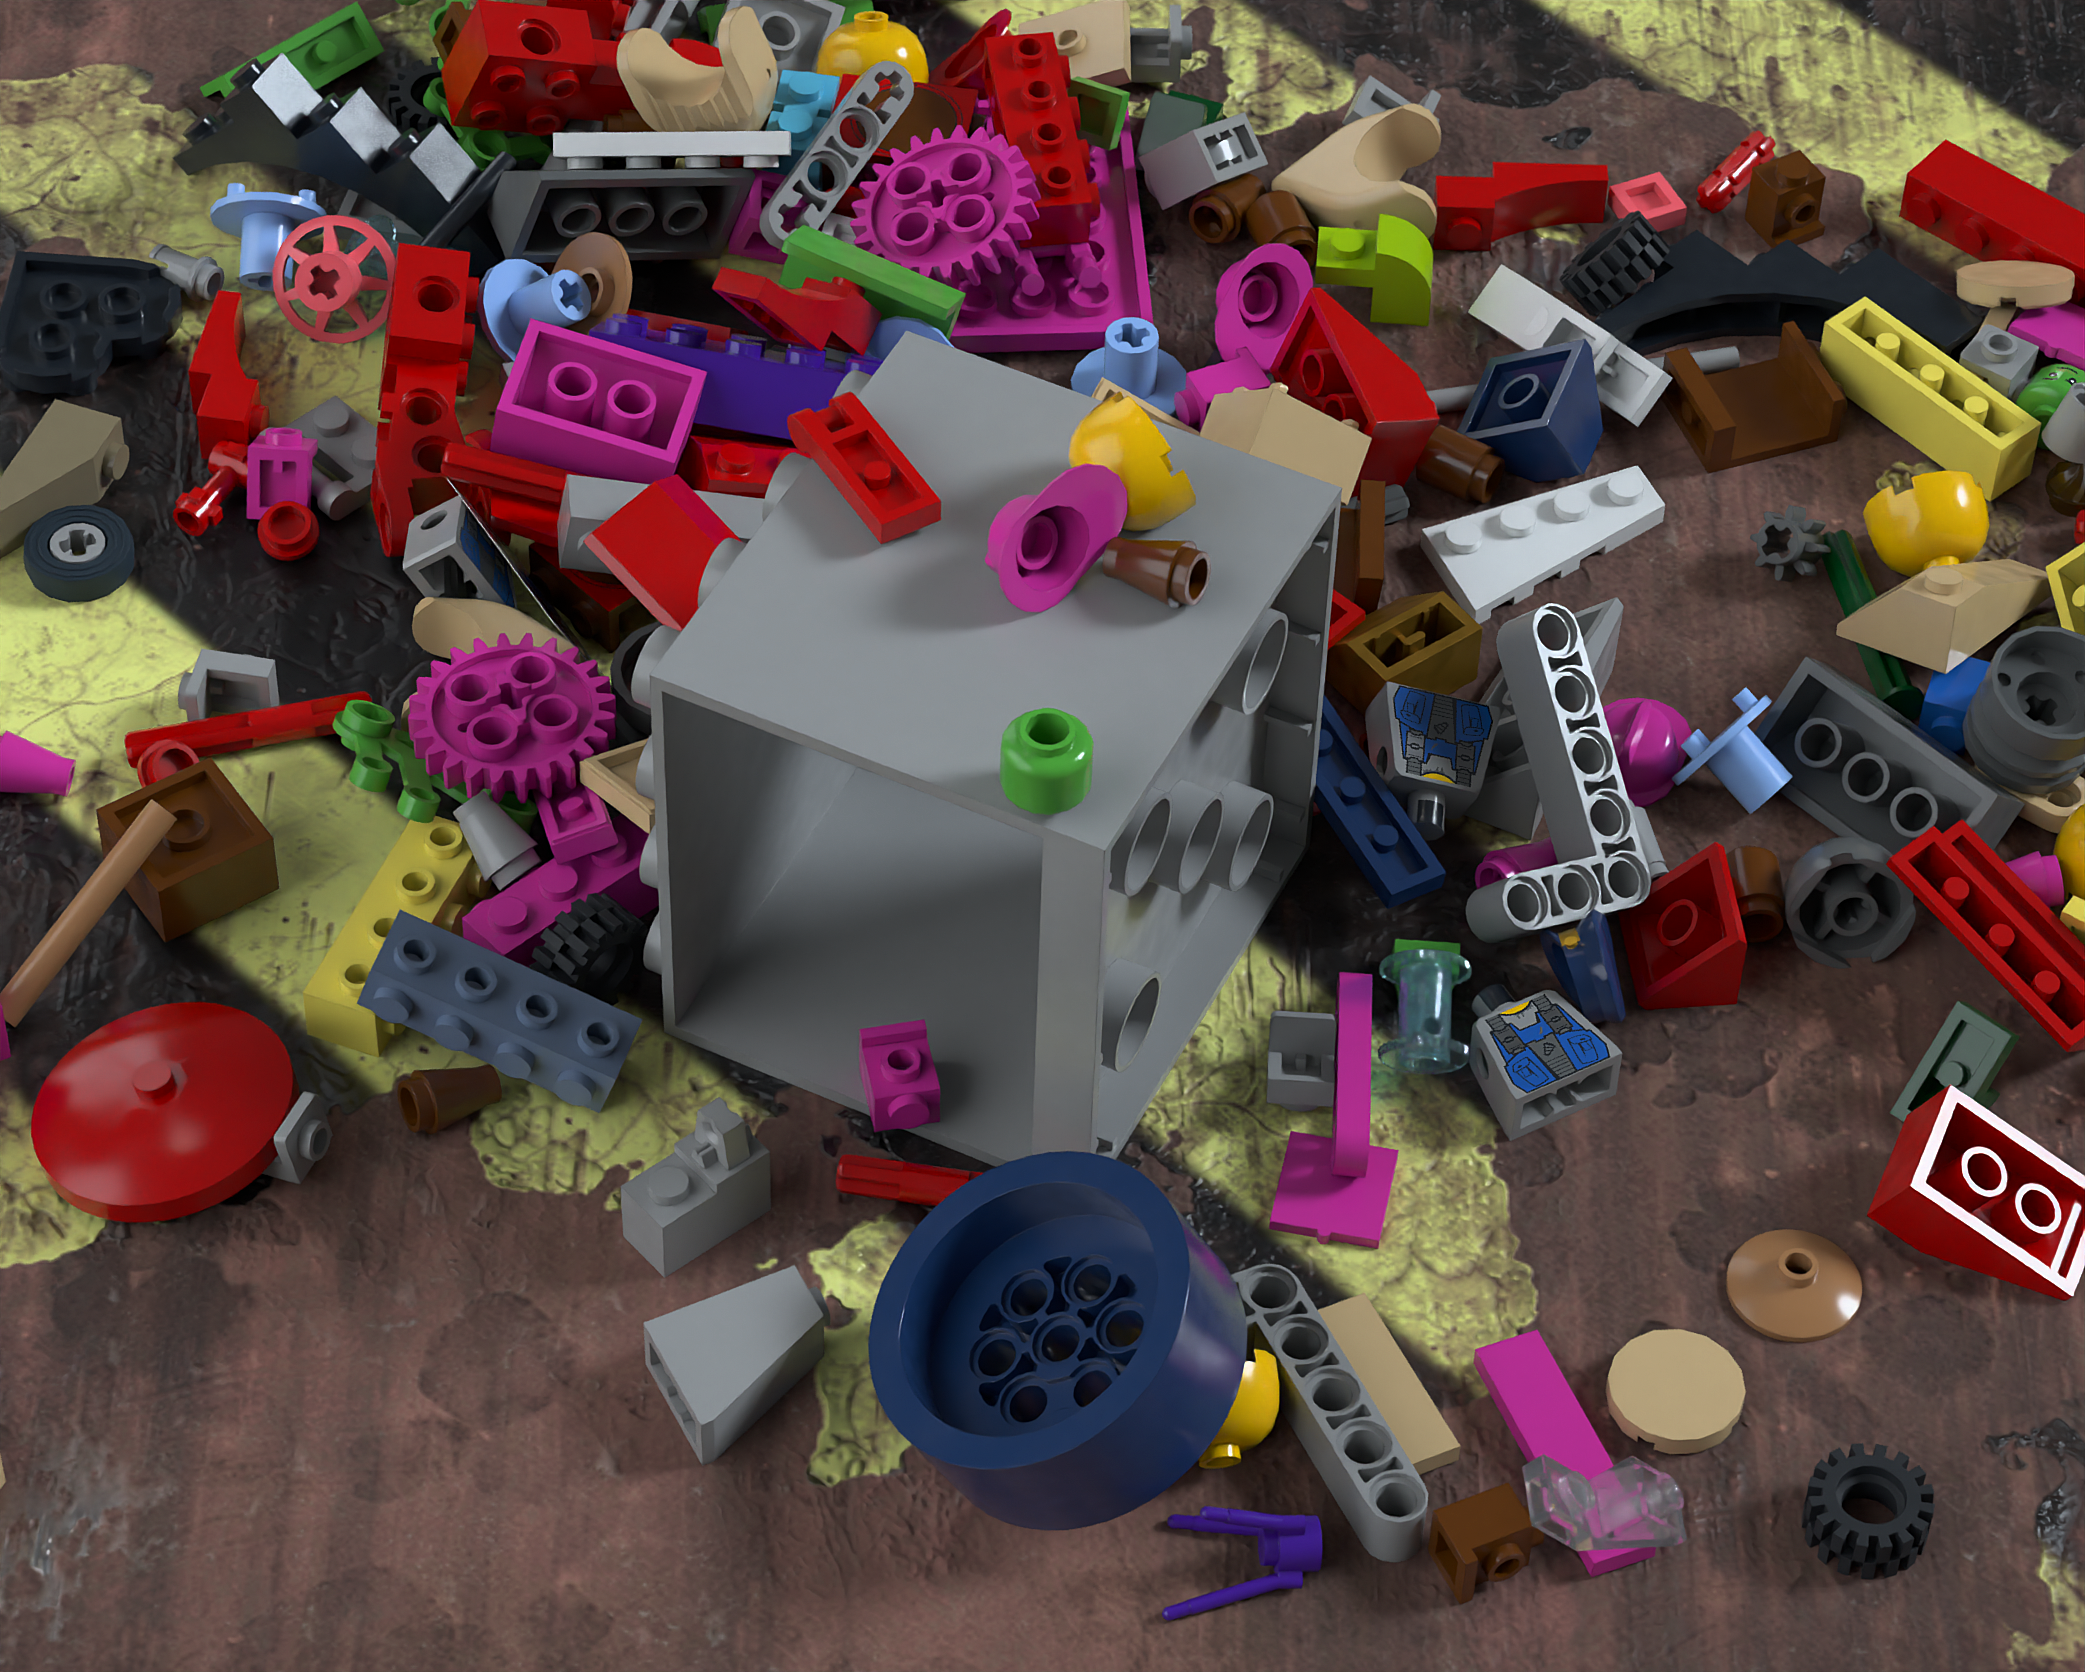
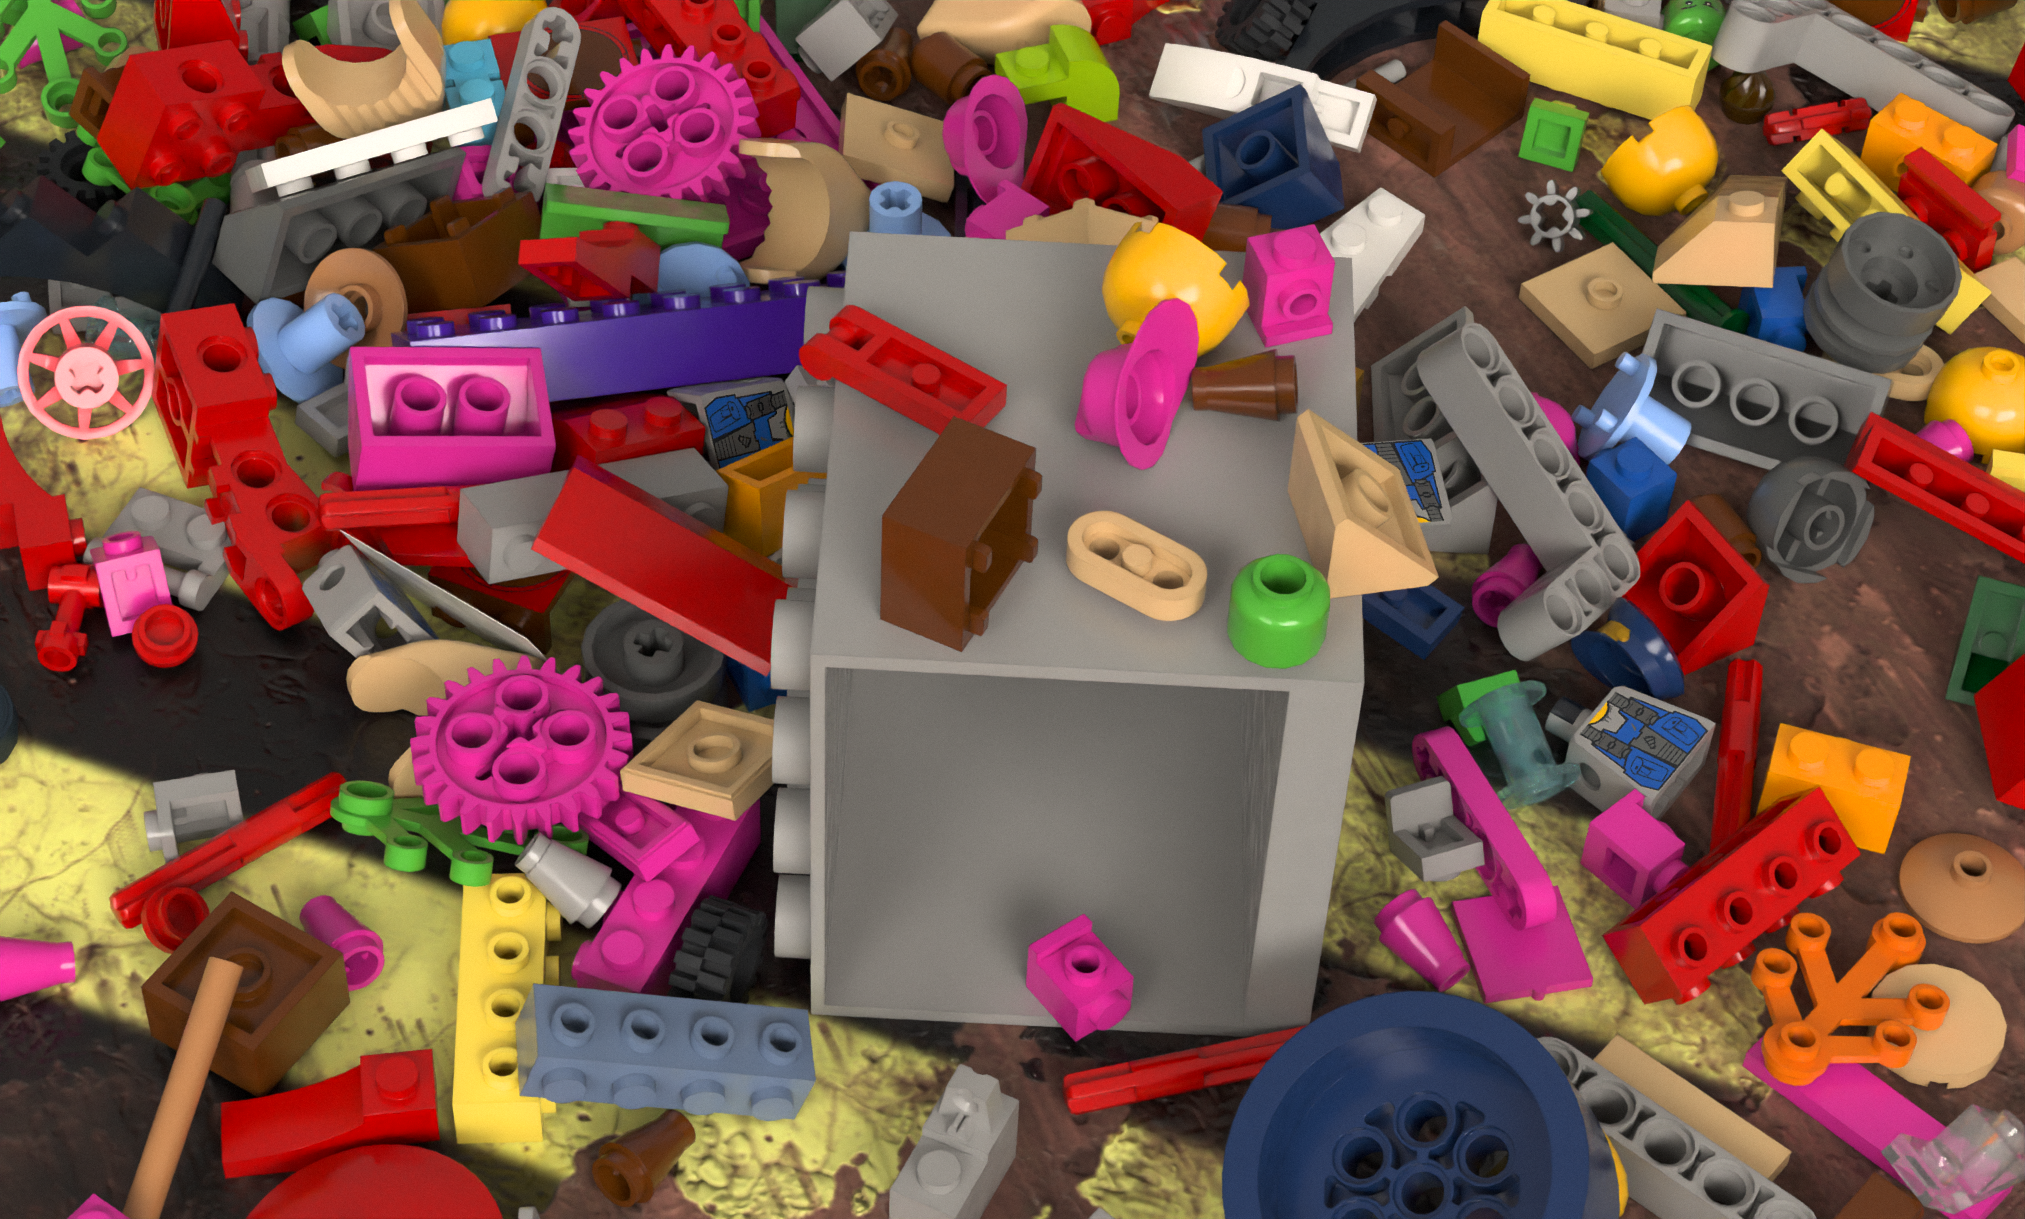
camera: 25 degrees left, 0 degrees up
none -> red slope [221,1049,440,1179]
none -> dark pink cone [299,895,385,991]
none -> reddish brown container [371,187,541,314]
none -> tan animal [739,138,871,284]
none -> tan plate [838,93,954,203]
none -> reddish brown container [880,416,1043,652]
none -> tan plate [1066,511,1207,621]
none -> dark pink brick [1242,224,1335,348]
none -> tan slope [1287,409,1439,599]
none -> dark pink cone [1374,889,1471,992]
none -> bright green tile [1518,98,1590,172]
none -> tan plate [1519,242,1686,369]
none -> dark pink brick [1580,789,1690,909]
none -> blue brick [1586,437,1677,542]
none -> red brick [1602,786,1861,1005]
none -> red axle [1709,658,1763,851]
none -> orange plant [1751,912,1950,1086]
none -> light orange brick [1755,723,1911,854]

